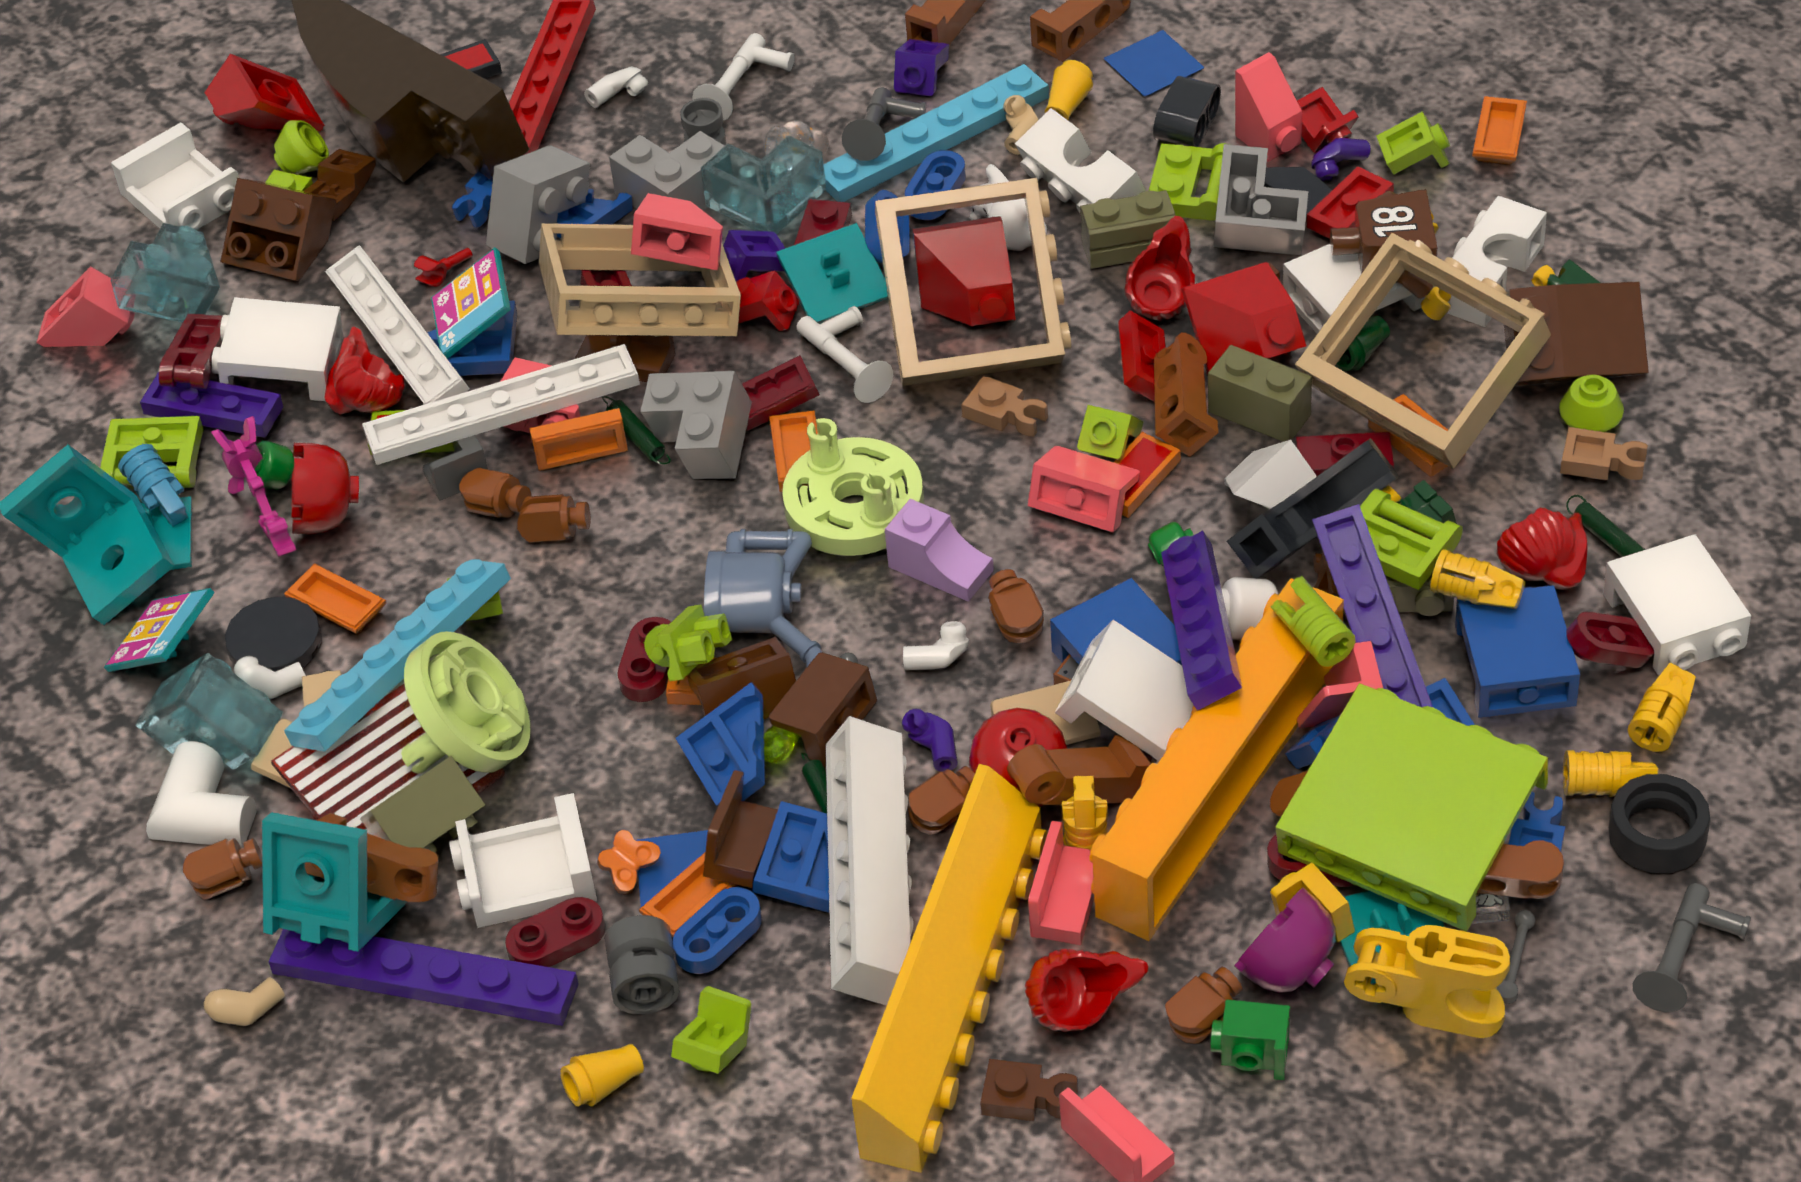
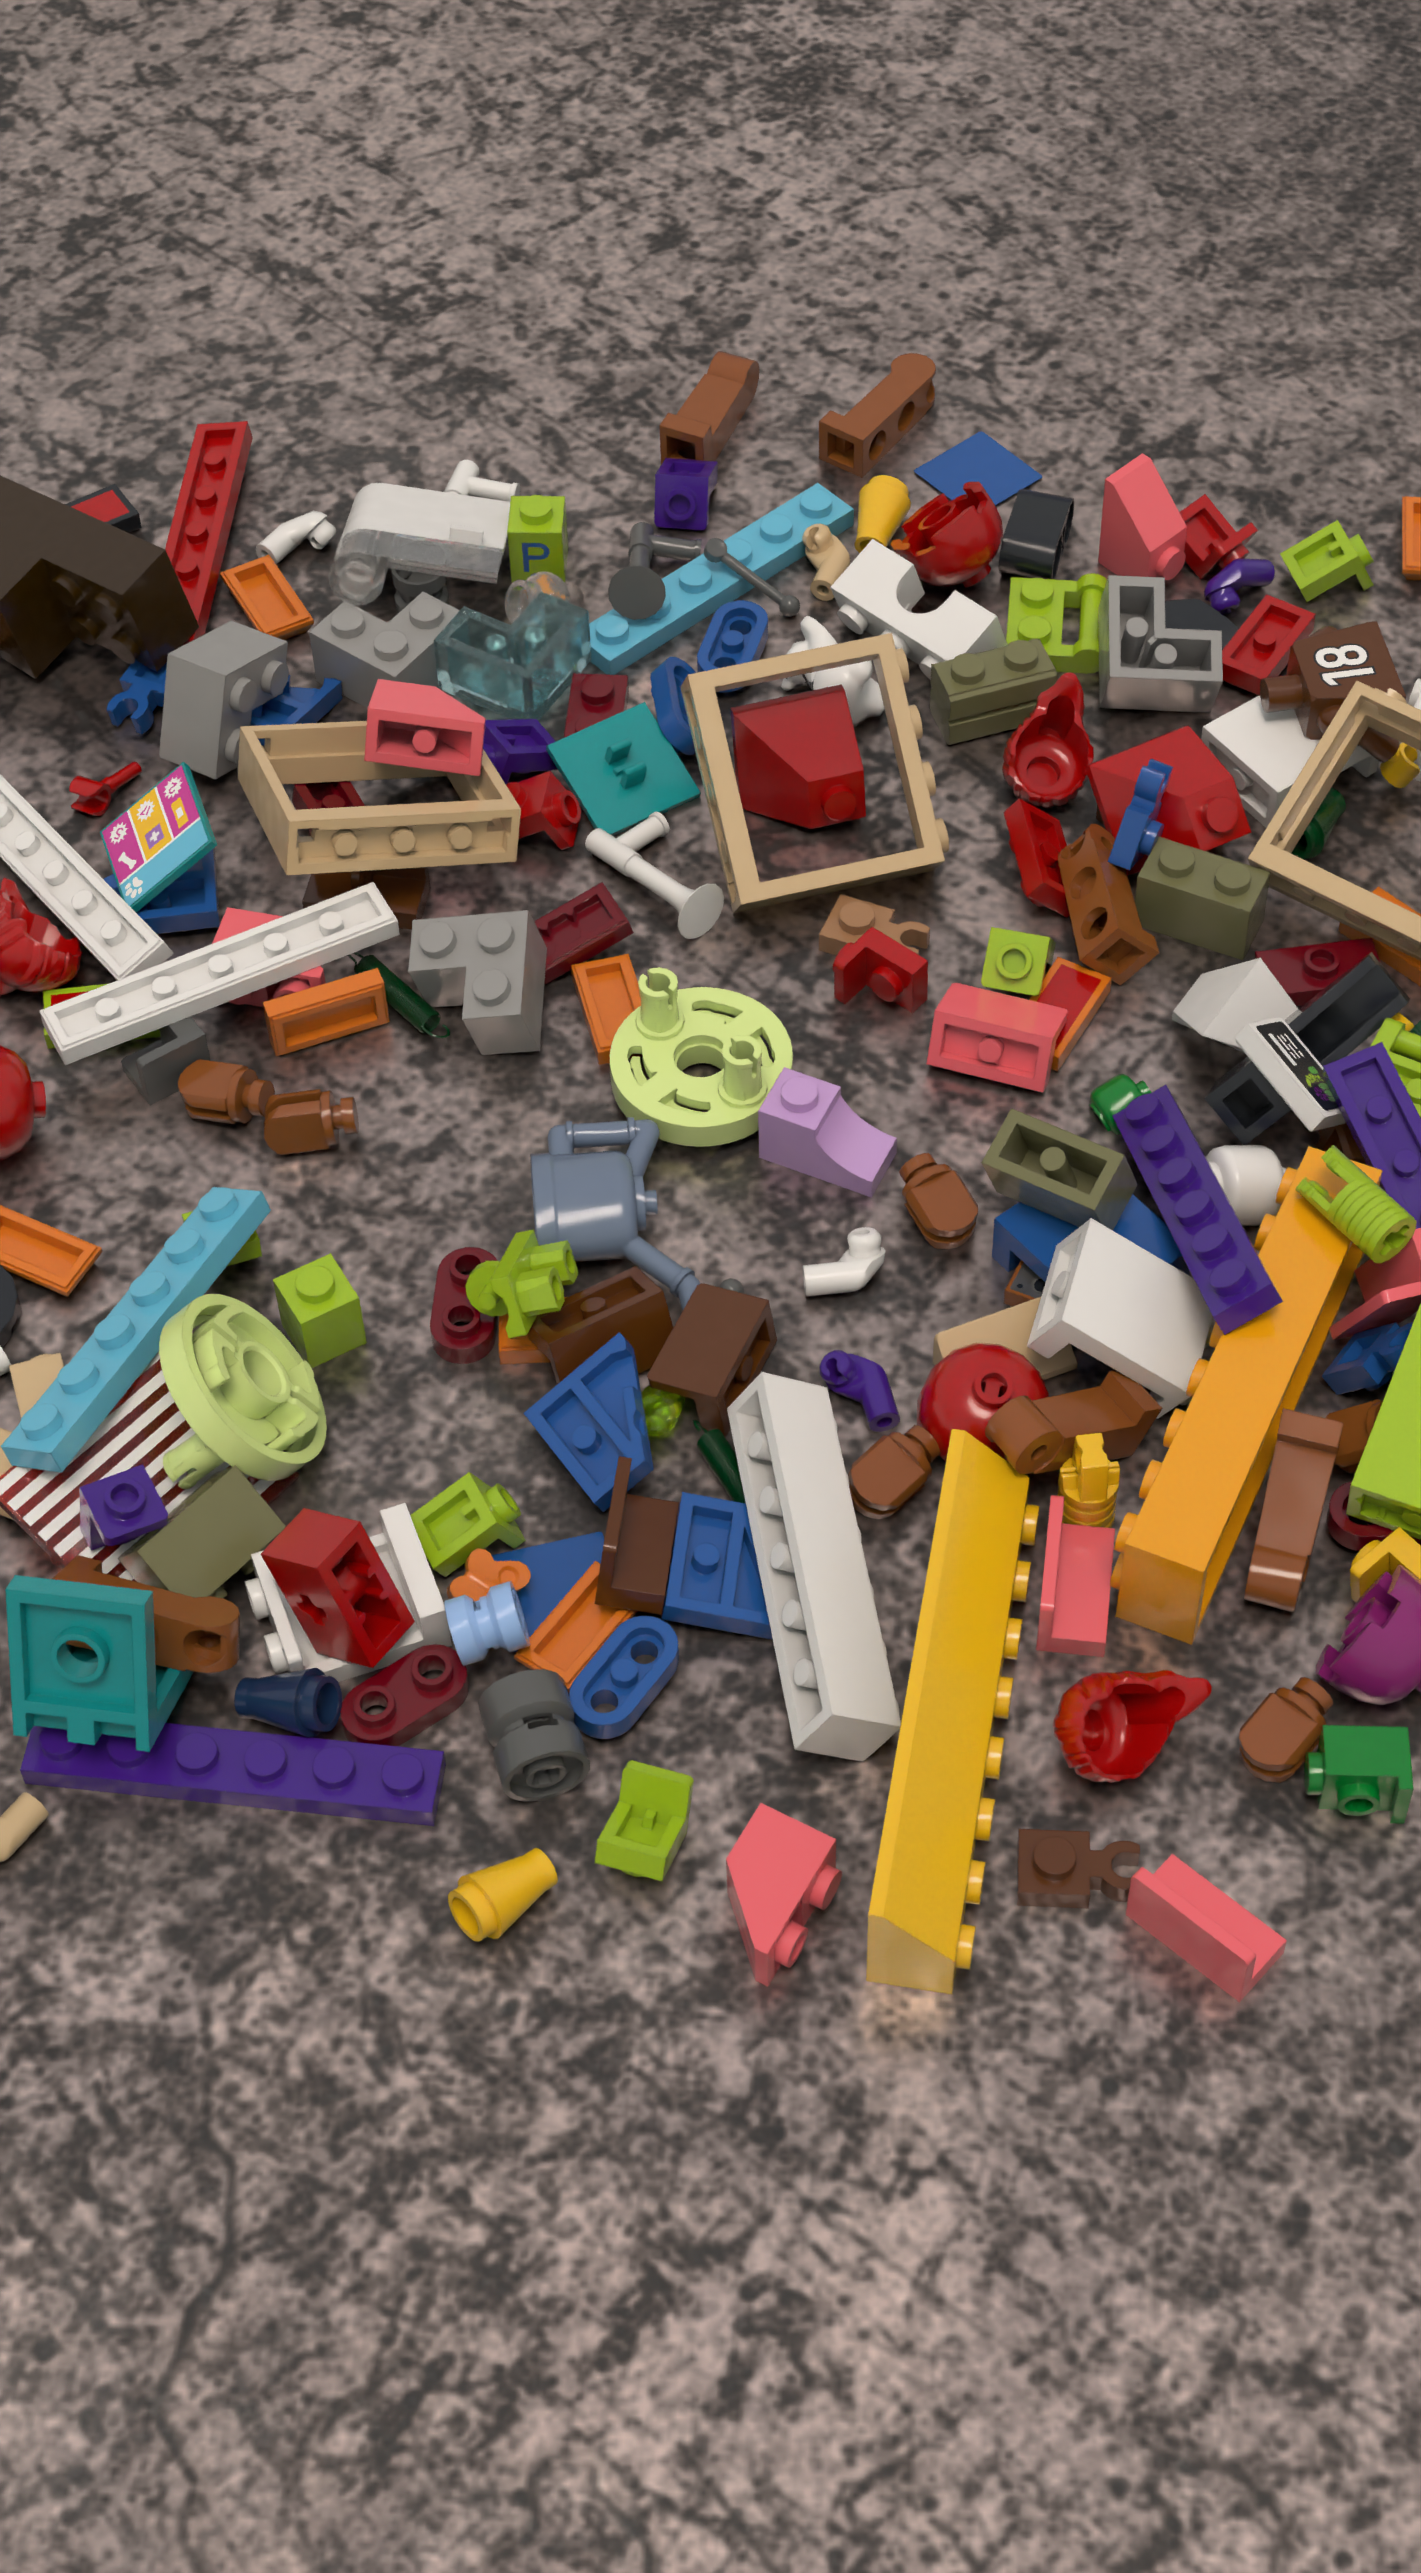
camera: 10 degrees left, 5 degrees up
none -> dark purple bracket [79,1464,168,1551]
none -> orange tile [220,555,314,640]
none -> dark blue cone [234,1668,342,1738]
none -> red brick [261,1508,415,1668]
none -> lime brick [273,1253,367,1368]
none -> door [328,483,510,605]
none -> lime bracket [410,1472,526,1577]
none -> light blue wheel [444,1581,530,1666]
none -> lime brick [507,495,568,582]
none -> dark grey hinge [704,538,800,617]
none -> coral slope [726,1803,842,1987]
none -> red bracket [832,927,928,1014]
none -> red cylinder [891,482,1003,587]
none -> olive brick [981,1108,1137,1230]
none -> blue plate [1108,759,1173,870]
none -> white tile [1234,1016,1345,1132]
none -> dark orange leg [1244,1408,1343,1613]

